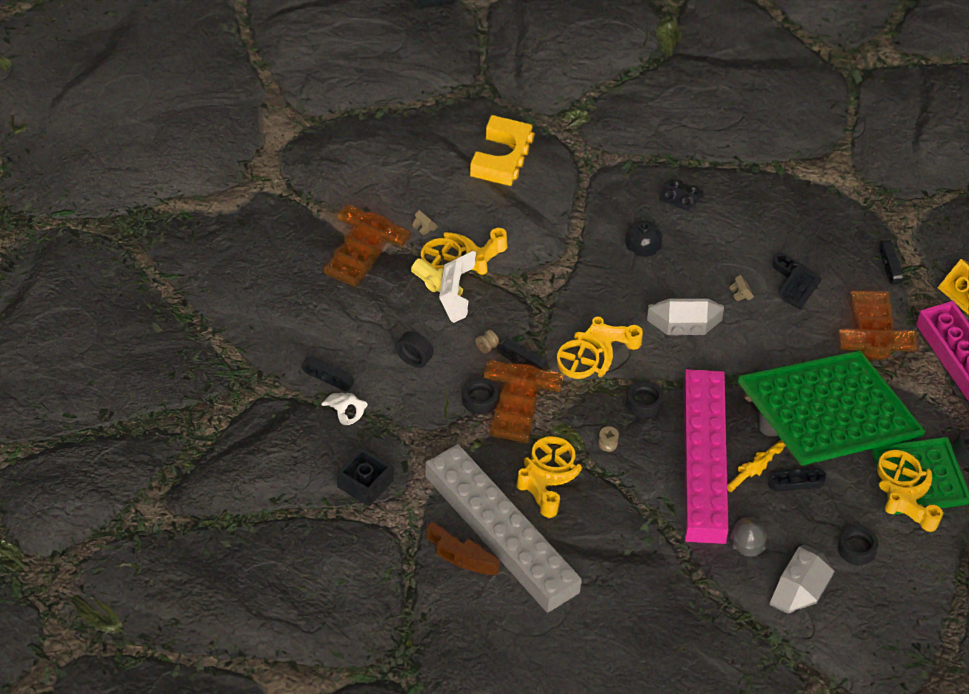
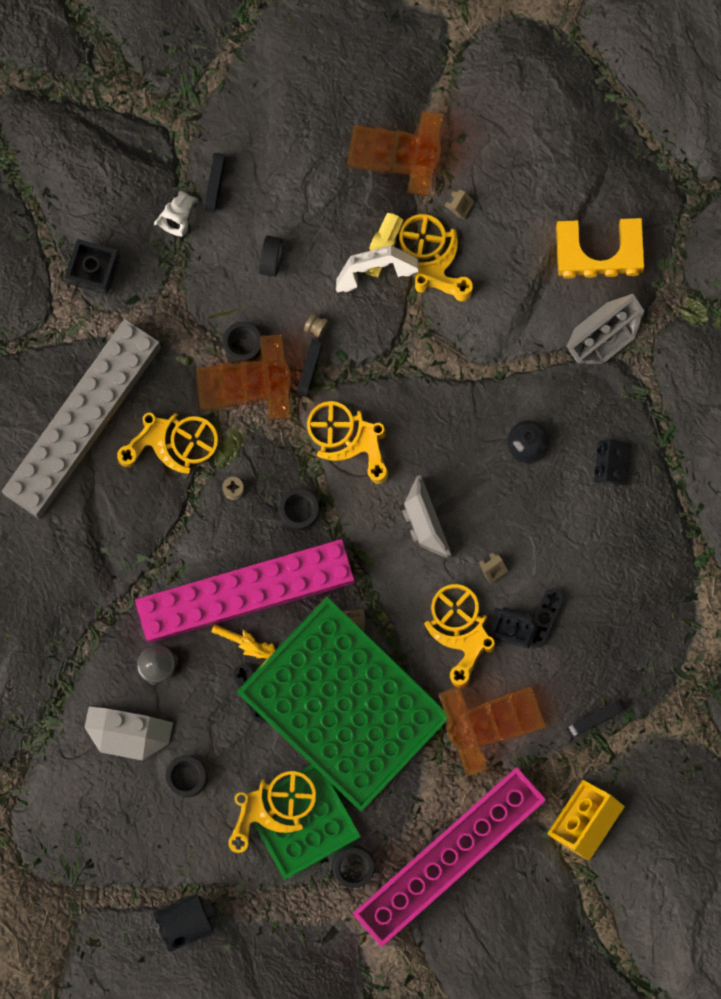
camera: 80 degrees right, 30 degrees up
reddish brown slope [426,522,500,575] -> none
none -> yellow piece [424,584,495,688]
none -> light grey wedge [567,294,644,364]

